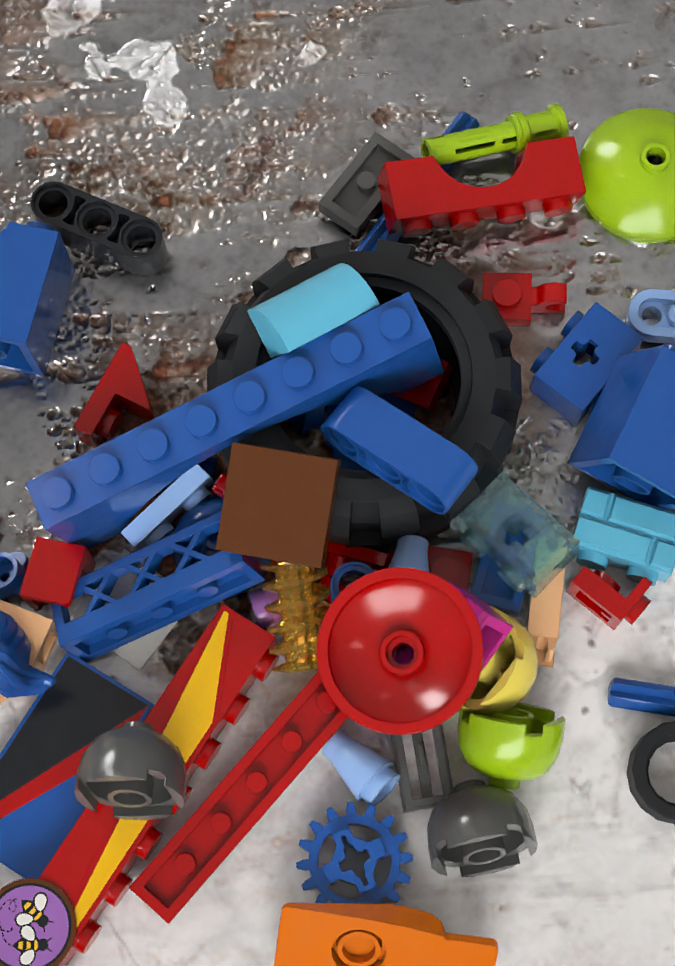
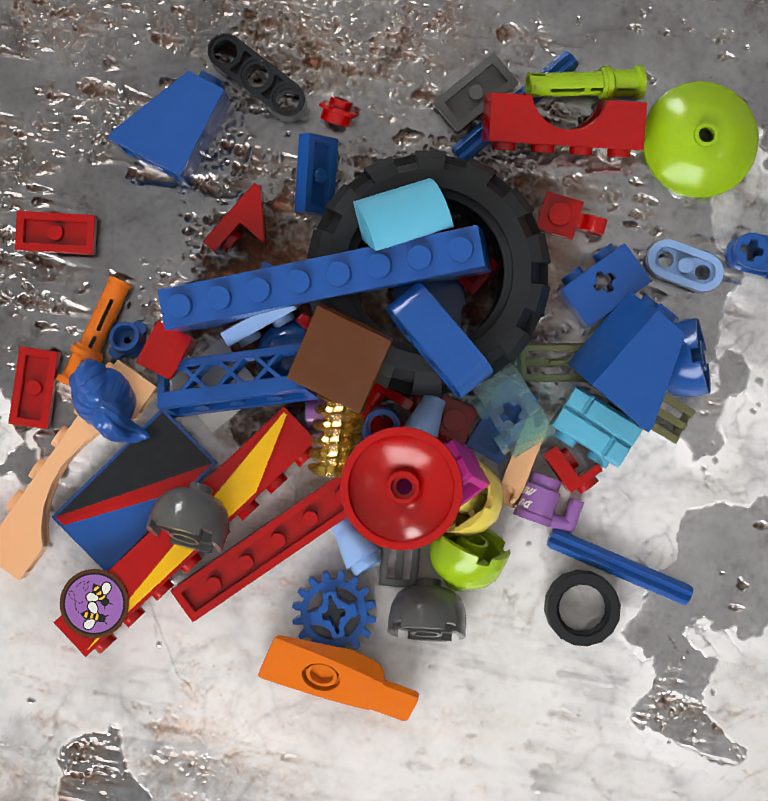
camera: 10 degrees right, 15 degrees up
none -> blue plate [294,133,338,217]
none -> red plate [319,96,359,127]
none -> medium lavender piece [513,471,584,533]
none -> olive tile [518,343,587,382]

